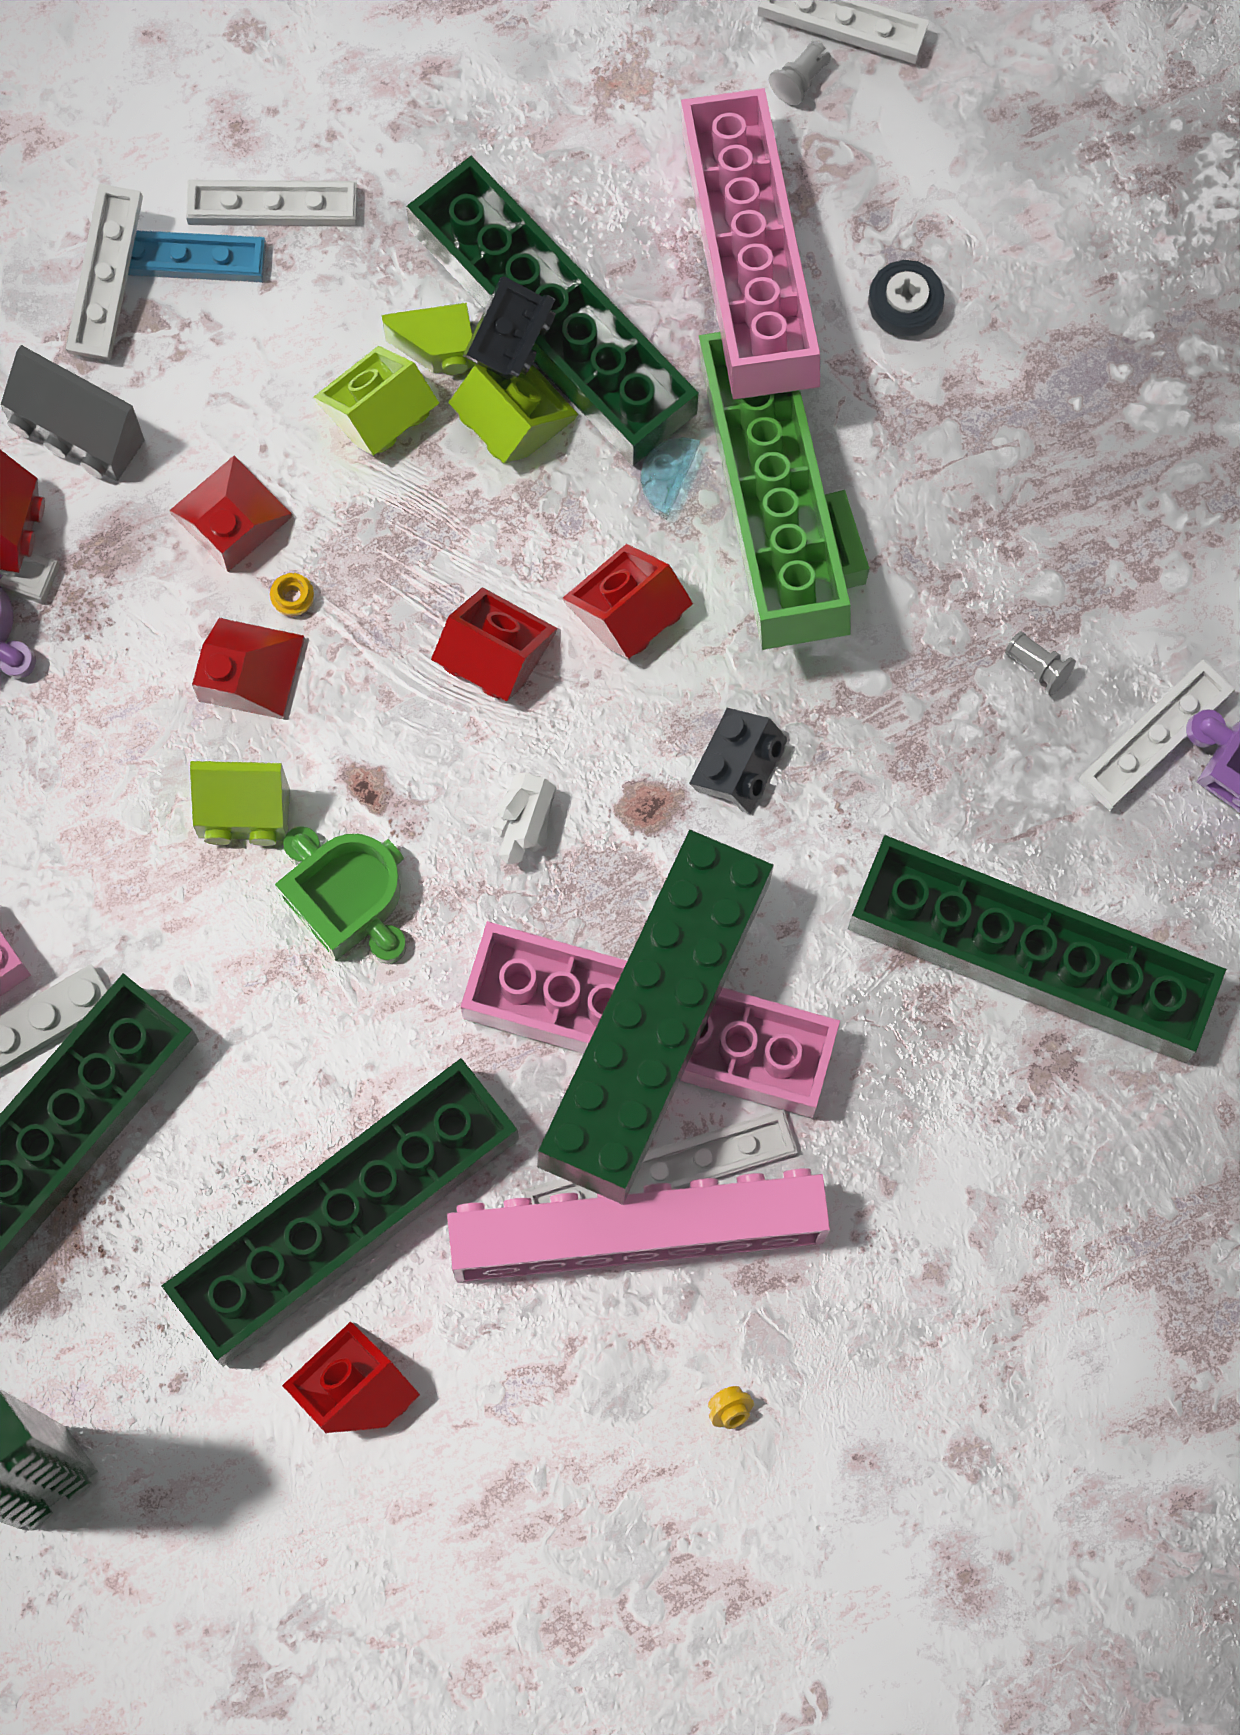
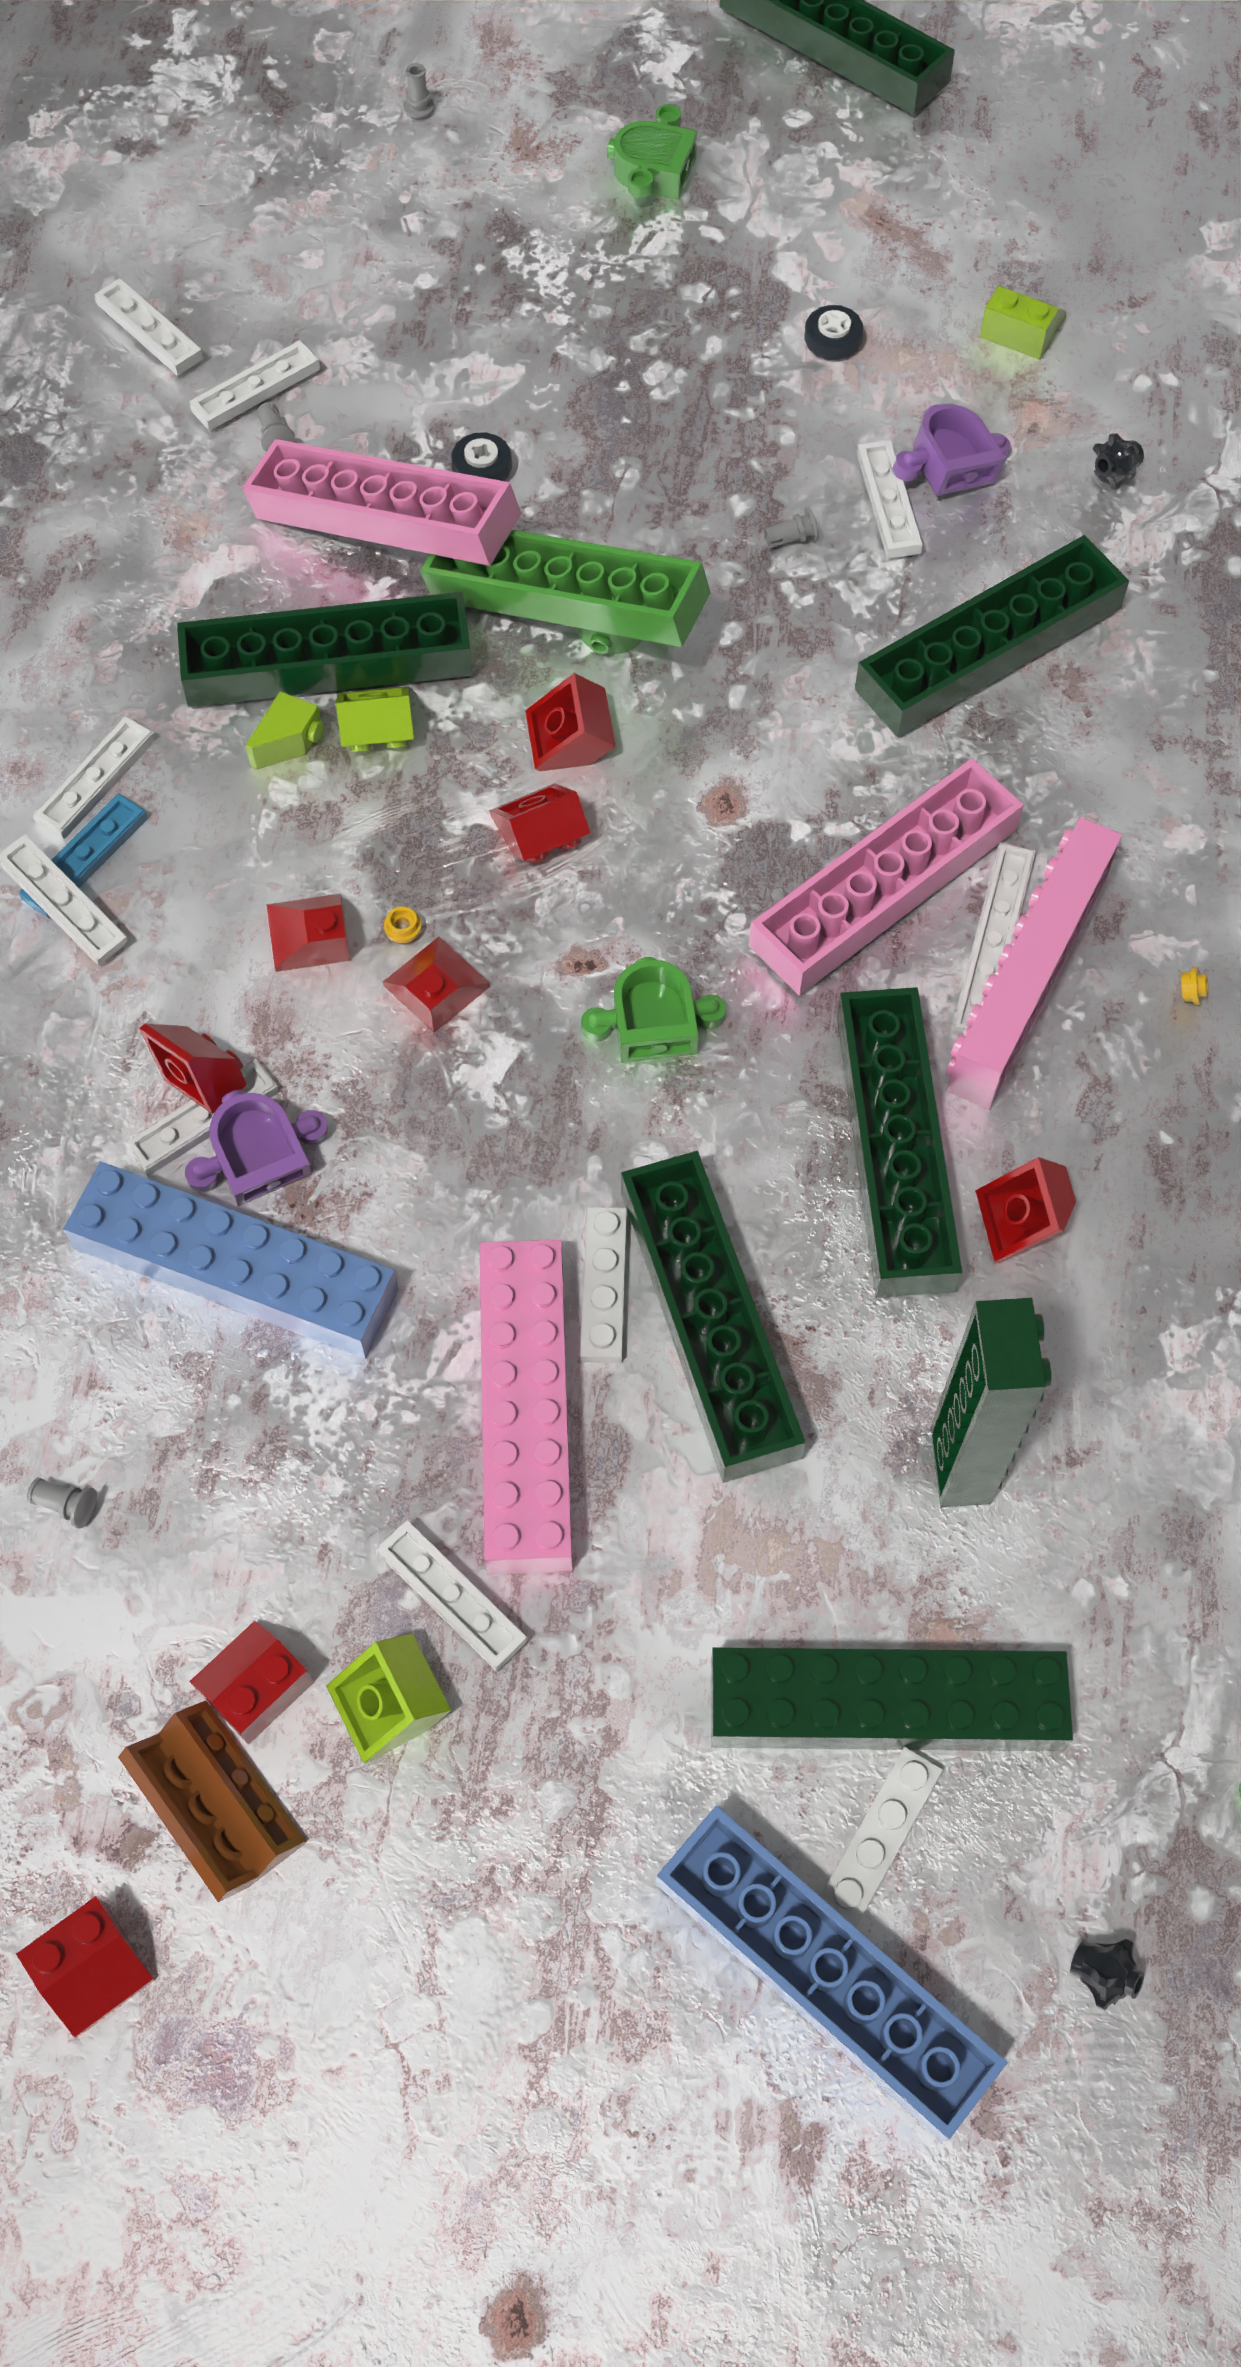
camera: 55 degrees left, 10 degrees down
dark grey slope [0,345,145,482] -> none
lime slope [190,761,290,846] -> none
lime slope [313,345,439,456] -> none
black bracket [463,276,556,380] -> none
white rock [493,773,556,865] -> none
dark green brick [537,829,774,1205] -> none
clear light blue plate [640,437,700,520] -> none
black bracket [689,707,787,814] -> none

